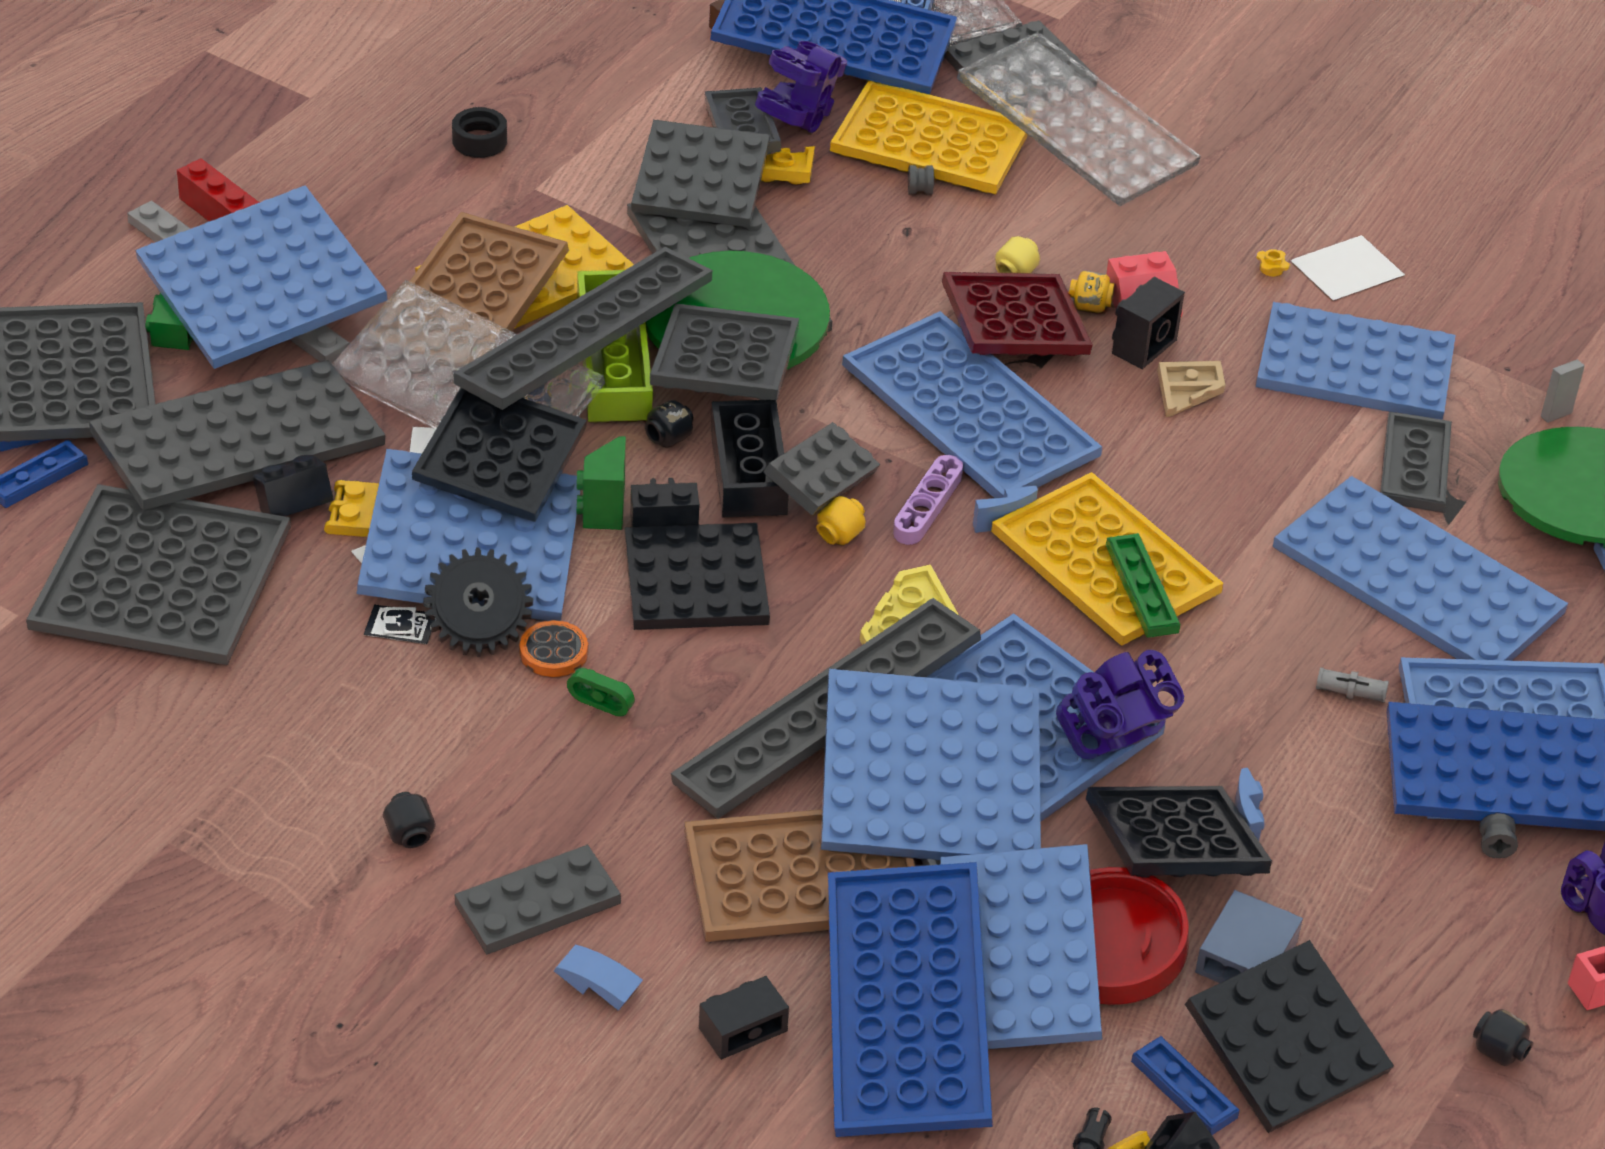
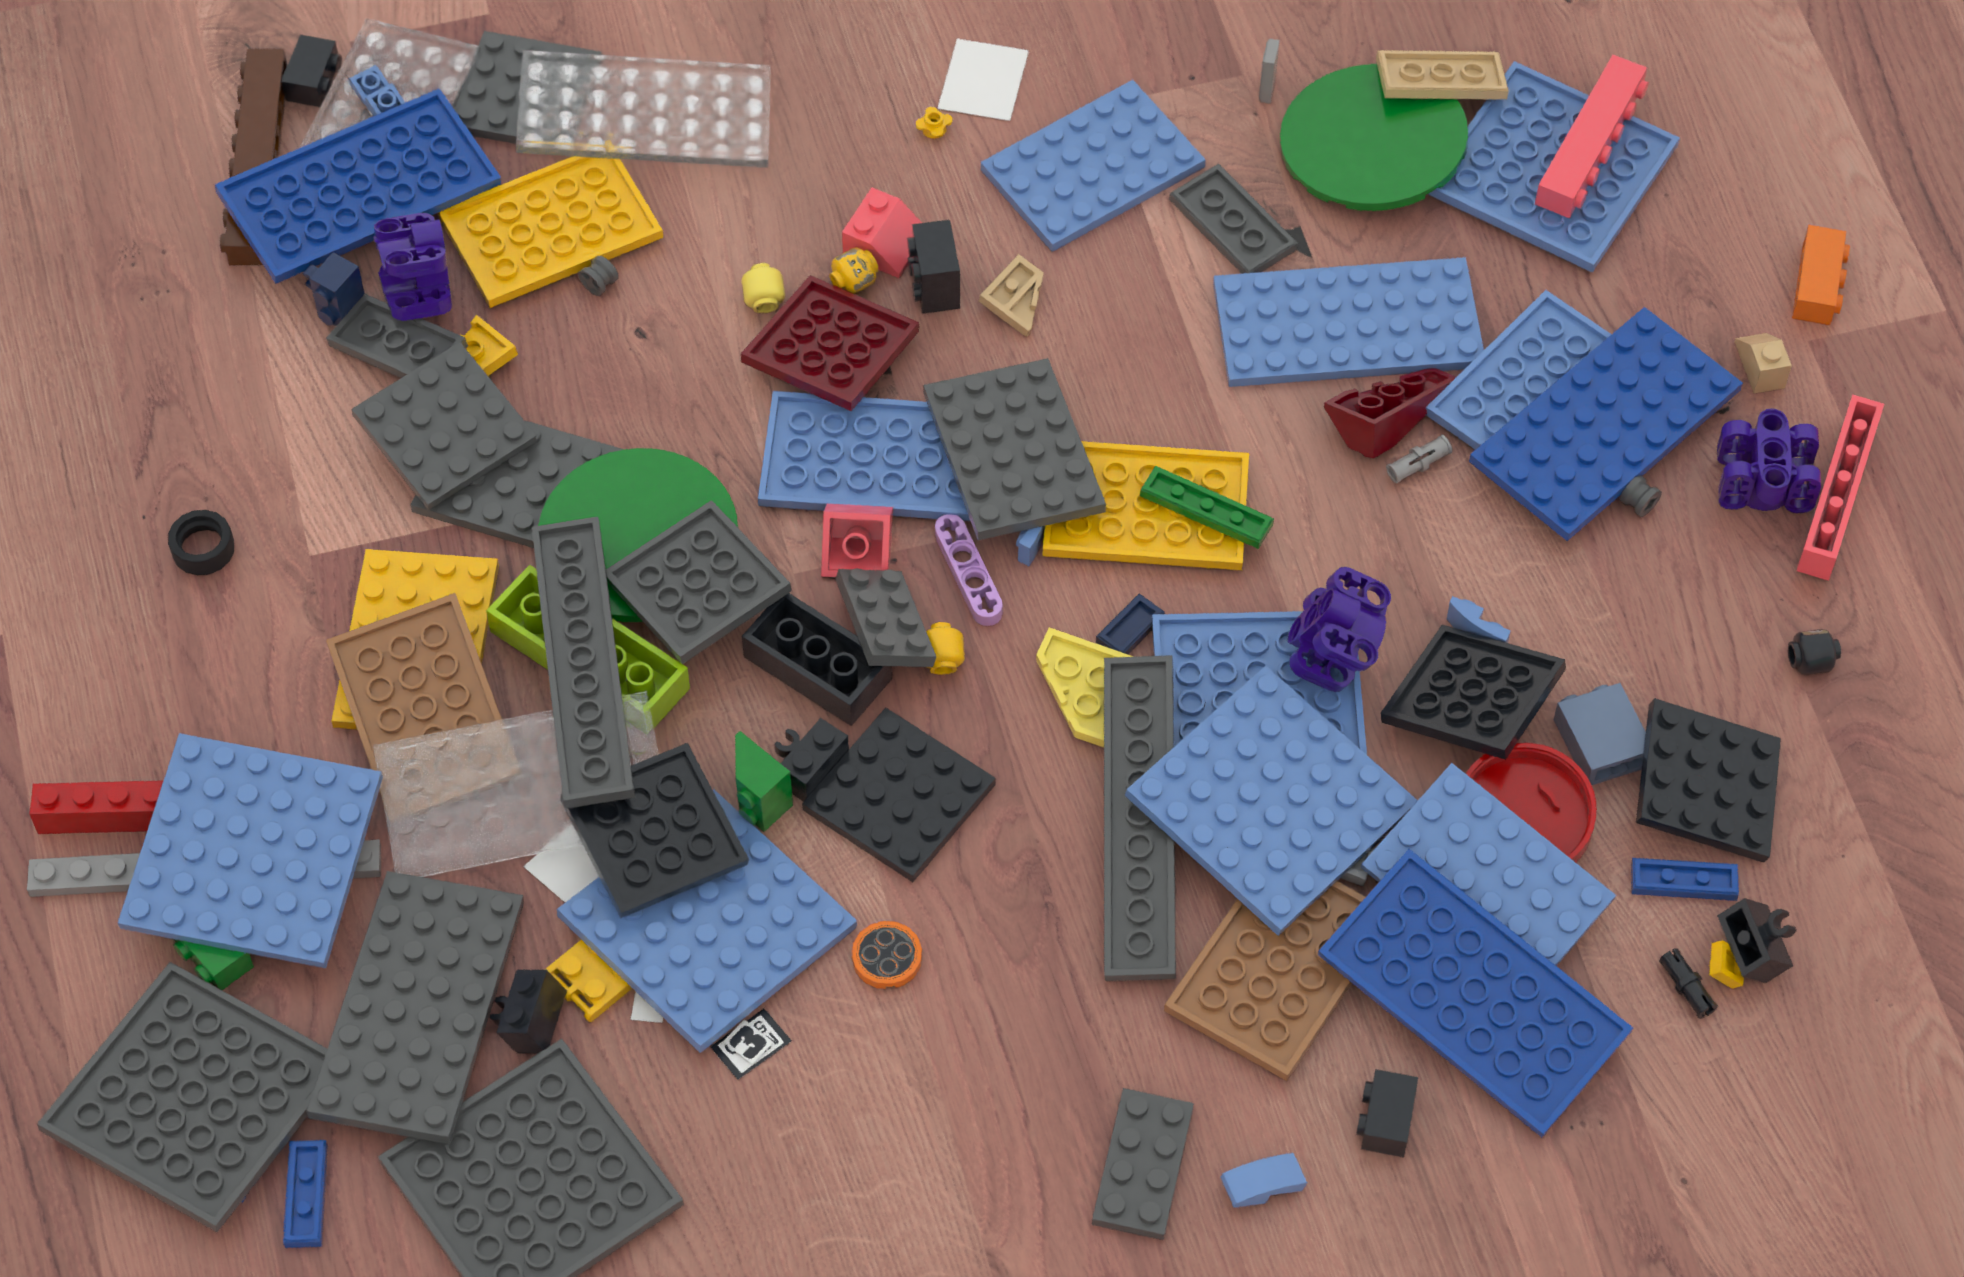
camera: 45 degrees left, 15 degrees up
black head [383,792,436,848] -> none
black gear [423,547,533,657] -> none
green plate [567,668,635,716] -> none
black head [645,400,694,447] -> none
none -> dark blue brick [302,252,365,326]
none -> coral slope [821,503,893,577]
none -> dark grey plate [923,358,1106,540]
none -> dark blue tile [1096,593,1165,654]
none -> dark red wedge [1324,368,1456,458]

